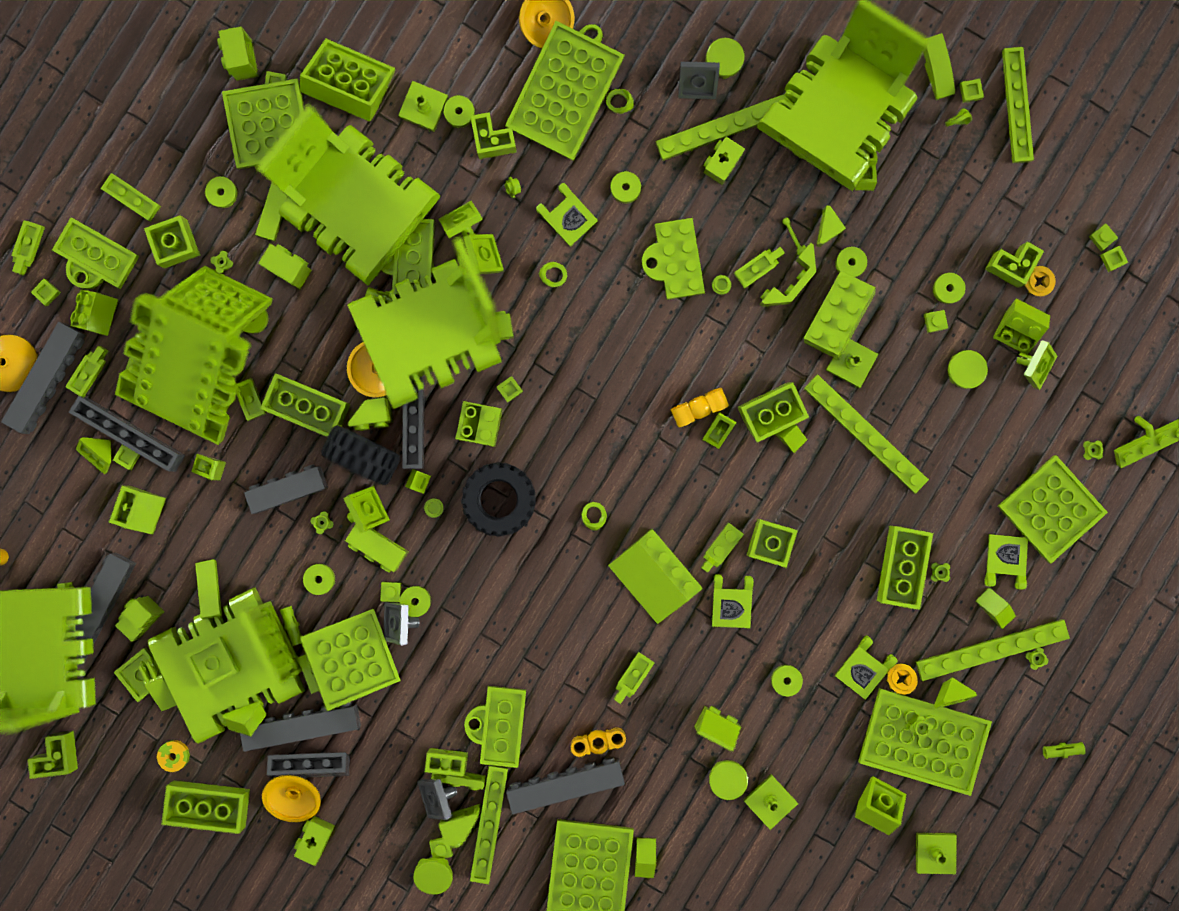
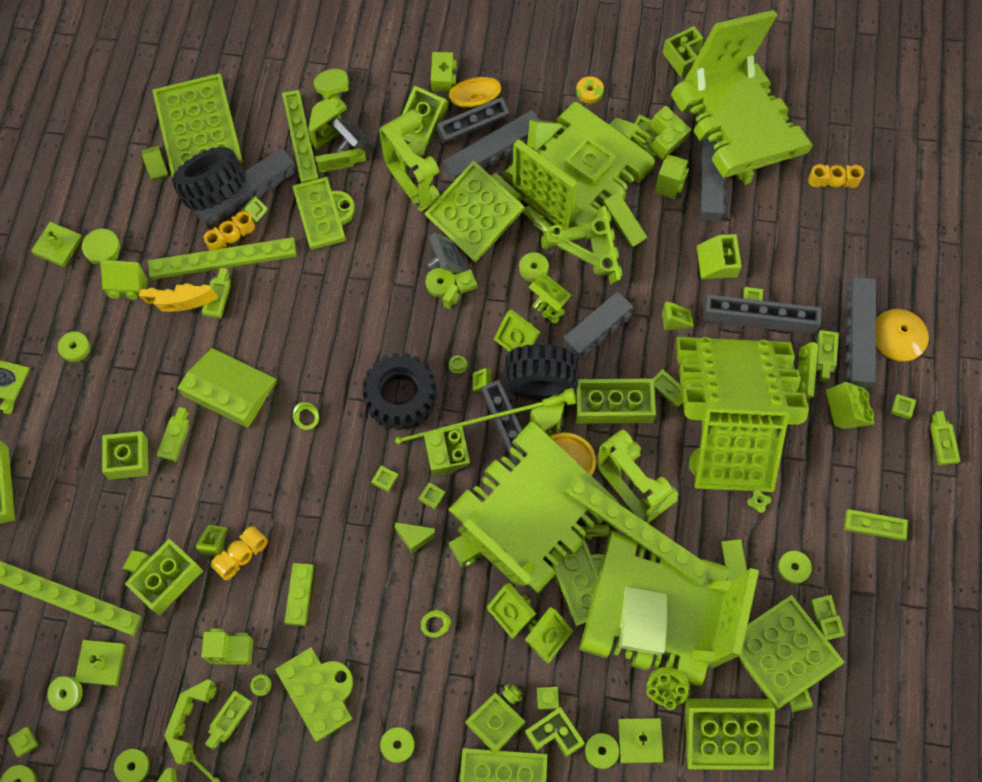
camera: 160 degrees right, 20 degrees down
lime plate [52,217,139,289] -> none
lime slope [76,437,111,475] -> none
lime brick [144,215,200,268] -> none
lime brick [162,780,250,834] -> none
lime brick [217,26,259,81] -> none
lime brick [258,244,312,289] -> none
lime brick [345,524,409,573] -> none
lime brick [425,748,468,777] -> none
lime flag [536,183,598,247] -> none
lime flag [712,574,754,628] -> none
lime brick [804,271,876,360] -> none
none -> lime piece [47,676,82,711]
none -> yellow slope [139,283,218,312]
none -> lime plate [148,237,297,280]
none -> black tyre [172,147,246,211]
none -> lime brick [201,629,253,665]
none -> lime plate [241,196,268,222]
none -> lime plate [284,563,314,626]
none -> lime plate [371,465,399,493]
none -> lime piece [379,109,440,212]
none -> lime piece [395,388,576,444]
none -> lime slope [395,523,436,554]
none -> lime slope [402,86,451,148]
none -> lime plate [443,284,460,309]
none -> lime plate [465,693,525,754]
none -> lime tile [529,272,572,312]
none -> lime plate [537,687,559,710]
none -> lime plate [541,206,622,285]
none -> lime plate [564,475,713,586]
none -> lime piece [596,429,679,523]
none -> yellowish green slope [619,586,667,655]
none -> lime tile [646,667,690,710]
none -> lime brick [649,106,692,161]
none -> lime plate [796,342,818,399]
none -> lime slope [810,595,845,640]

